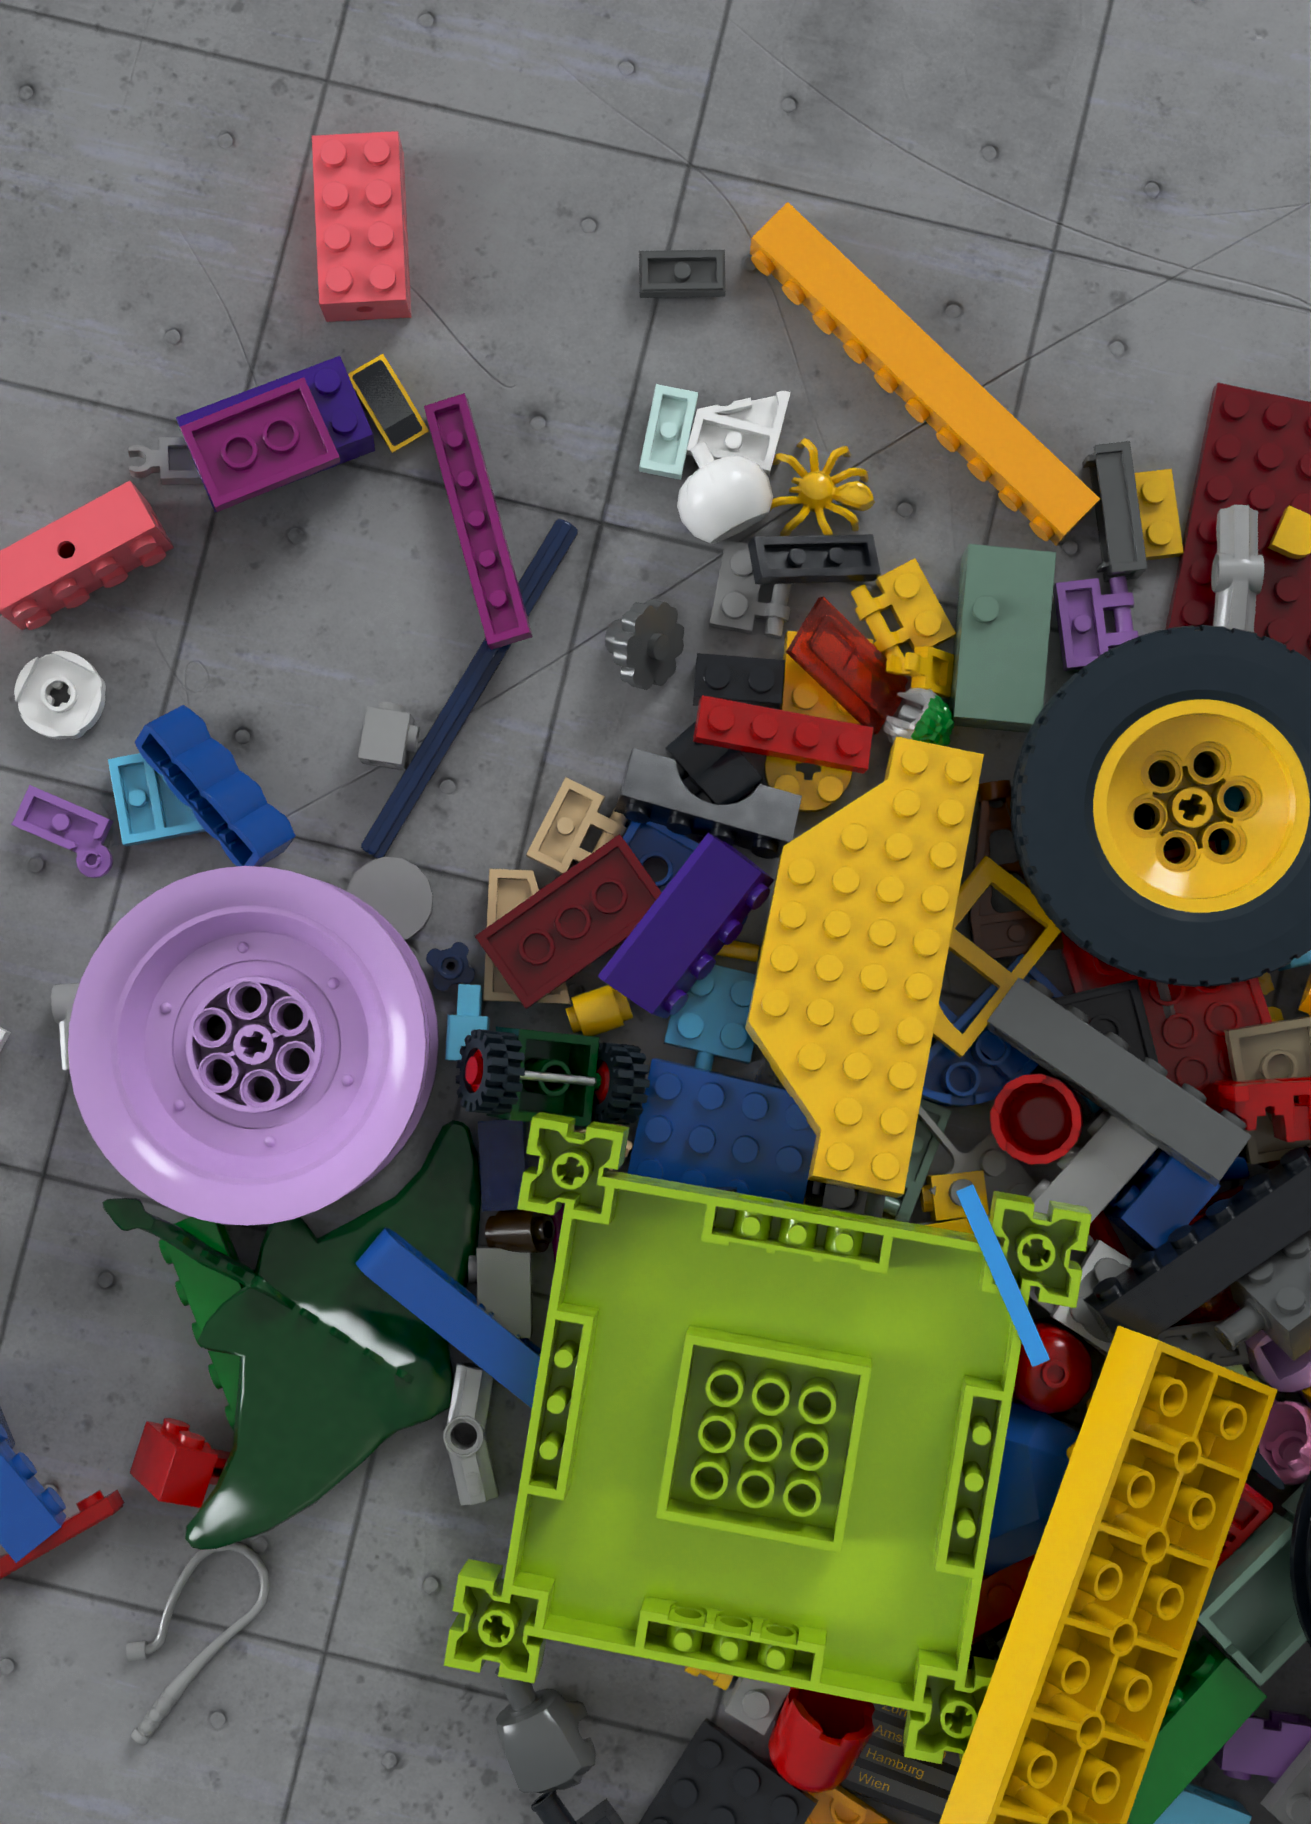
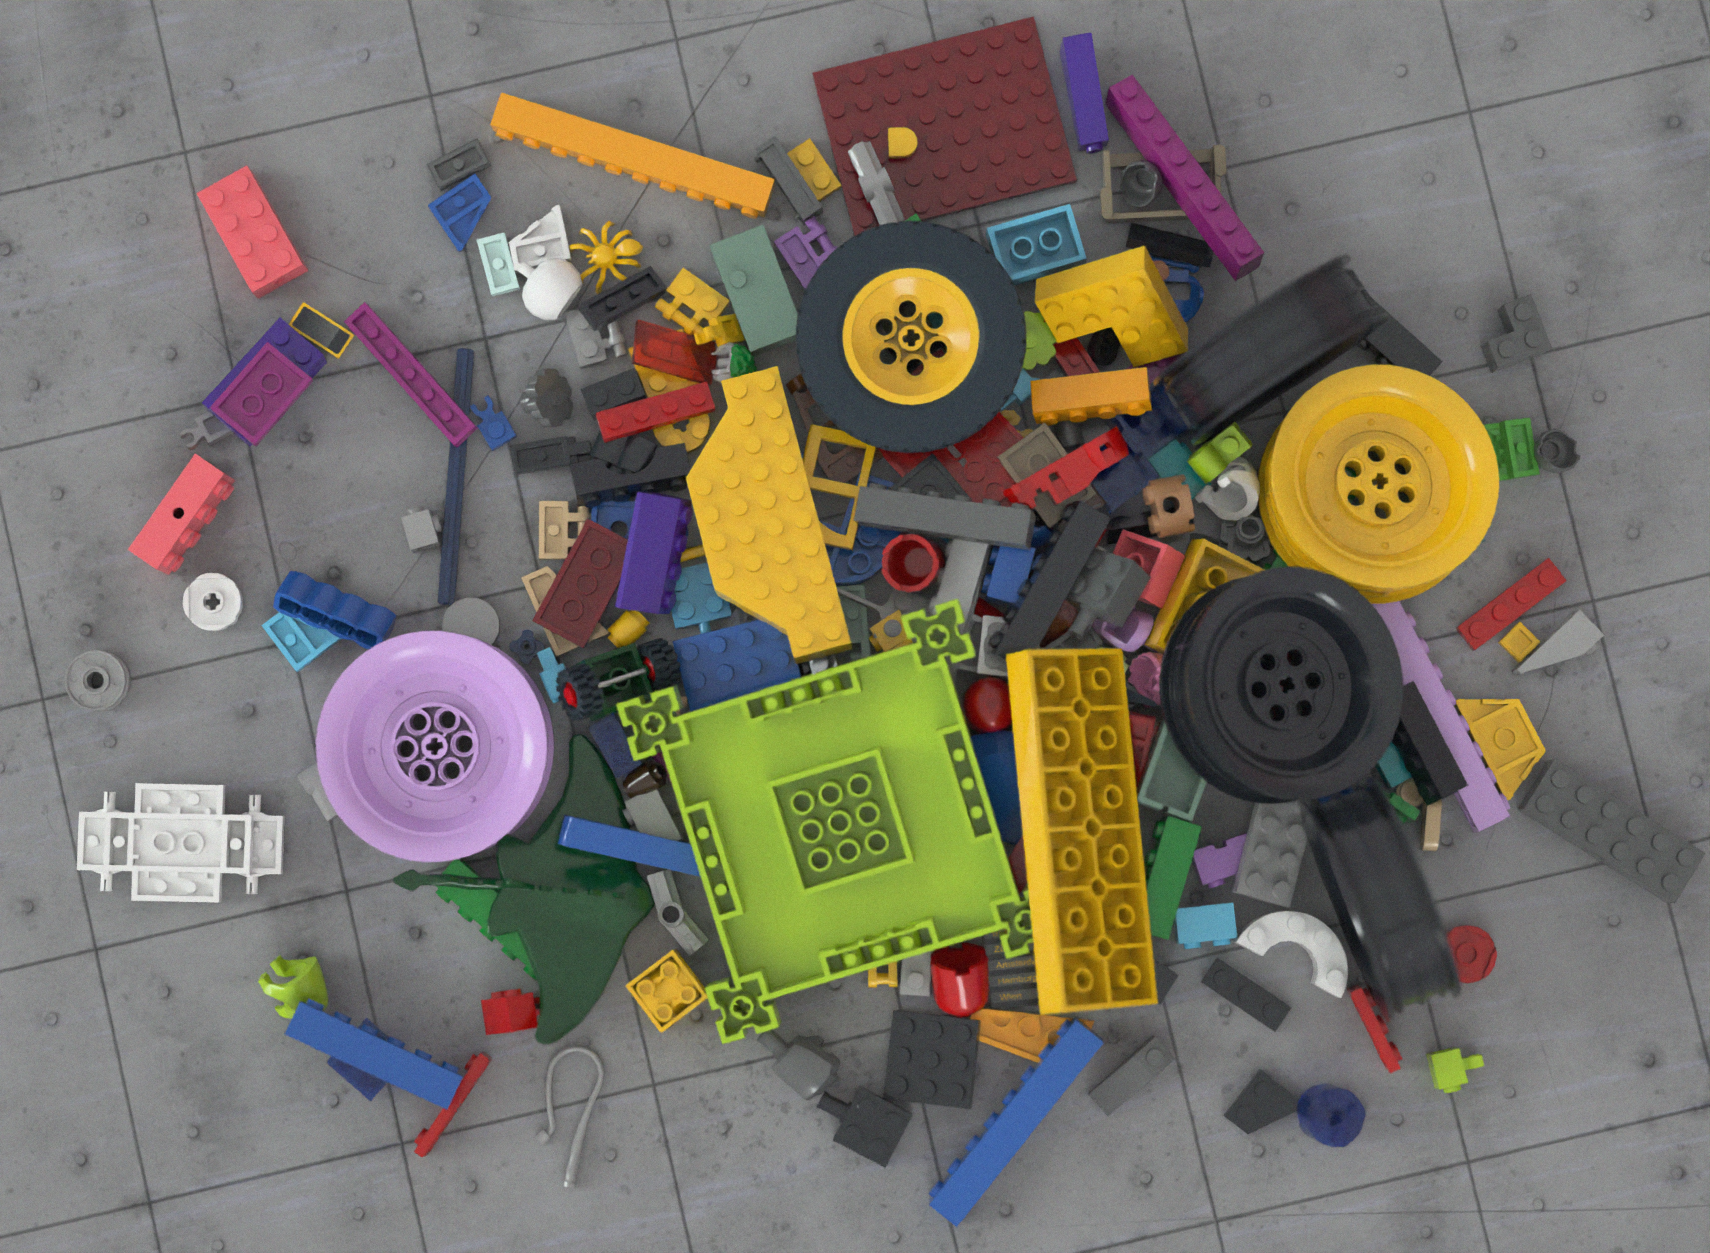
camera: 20 degrees left, 0 degrees up
medium lavender hinge [11,785,113,878] -> none
dark azure sticker [956,1184,1050,1367] -> none
none -> blue wing [427,174,492,252]
none -> blue plate [470,395,518,451]
none -> black hinge [510,436,592,475]
none -> yellow brick [626,949,708,1033]

